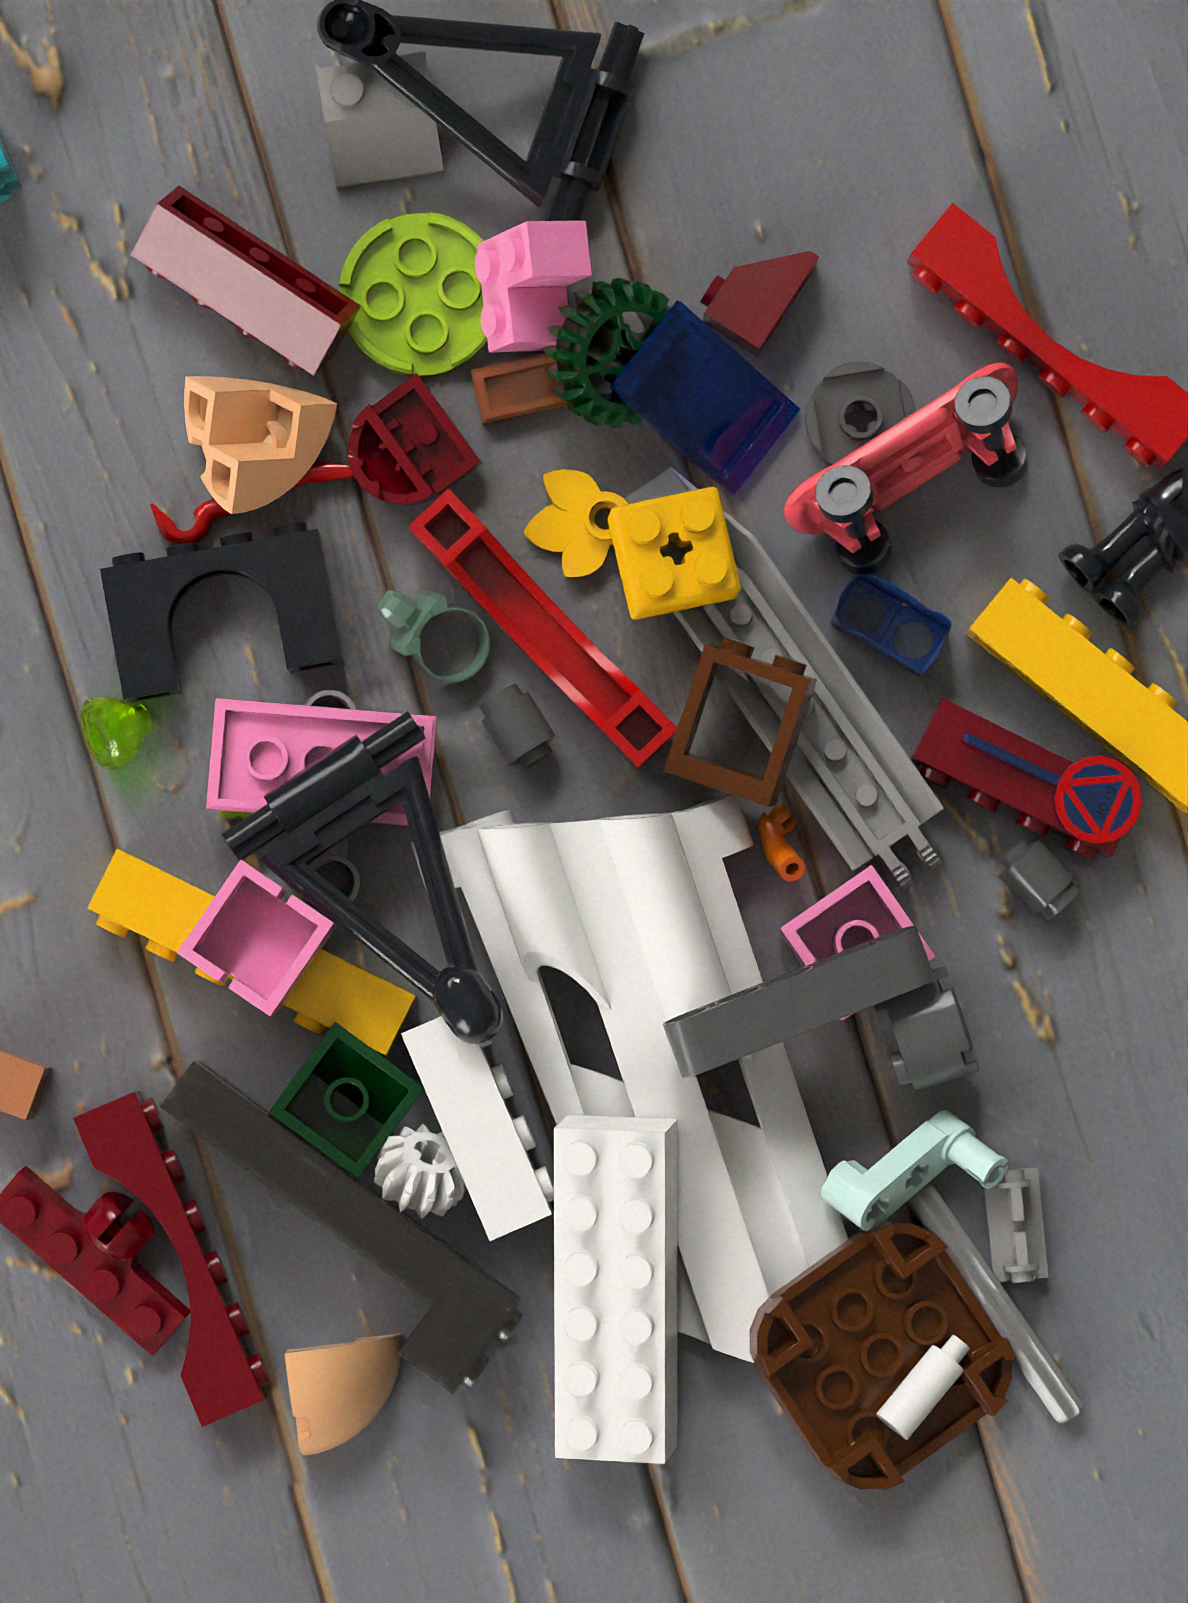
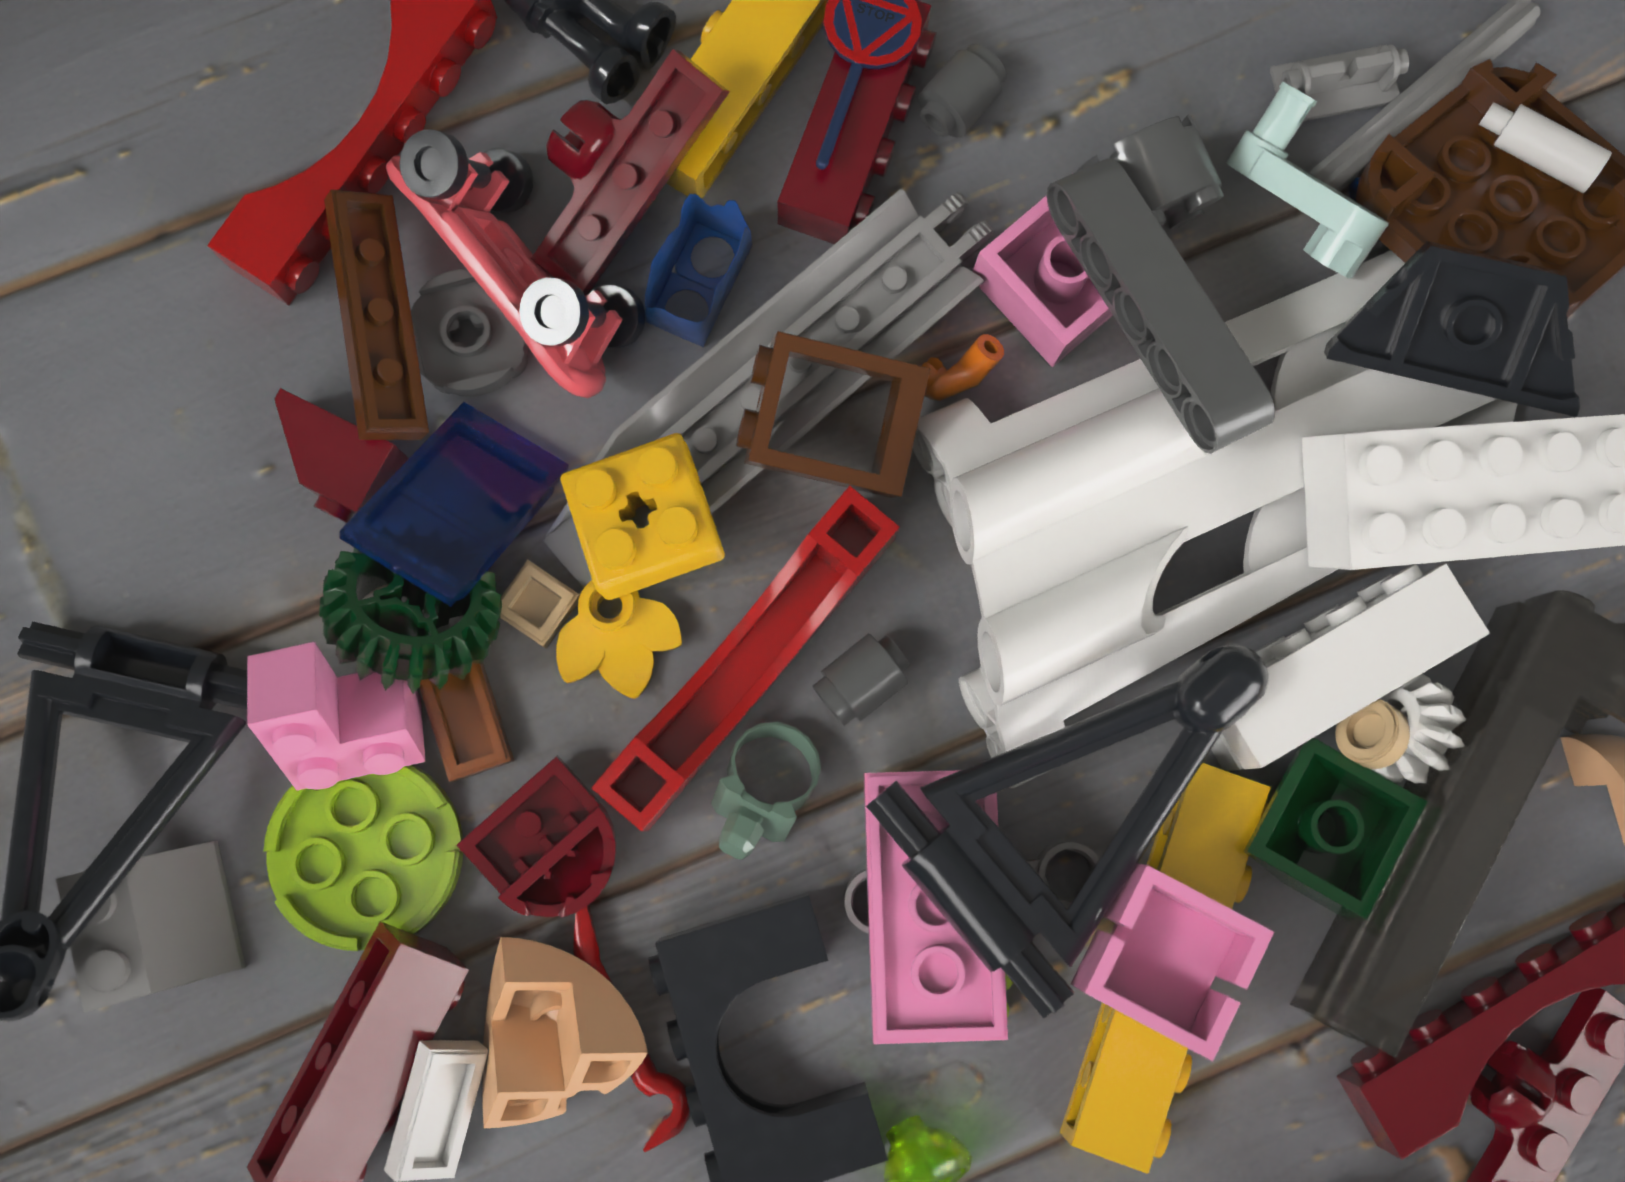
camera: 100 degrees left, 5 degrees down
none -> reddish brown tile [324,189,429,440]
none -> white tile [384,1040,489,1181]
none -> tan tile [500,559,580,649]
none -> dark red plate [531,49,730,296]
none -> black wing [1324,241,1580,417]
none -> tan tile [1335,699,1410,769]

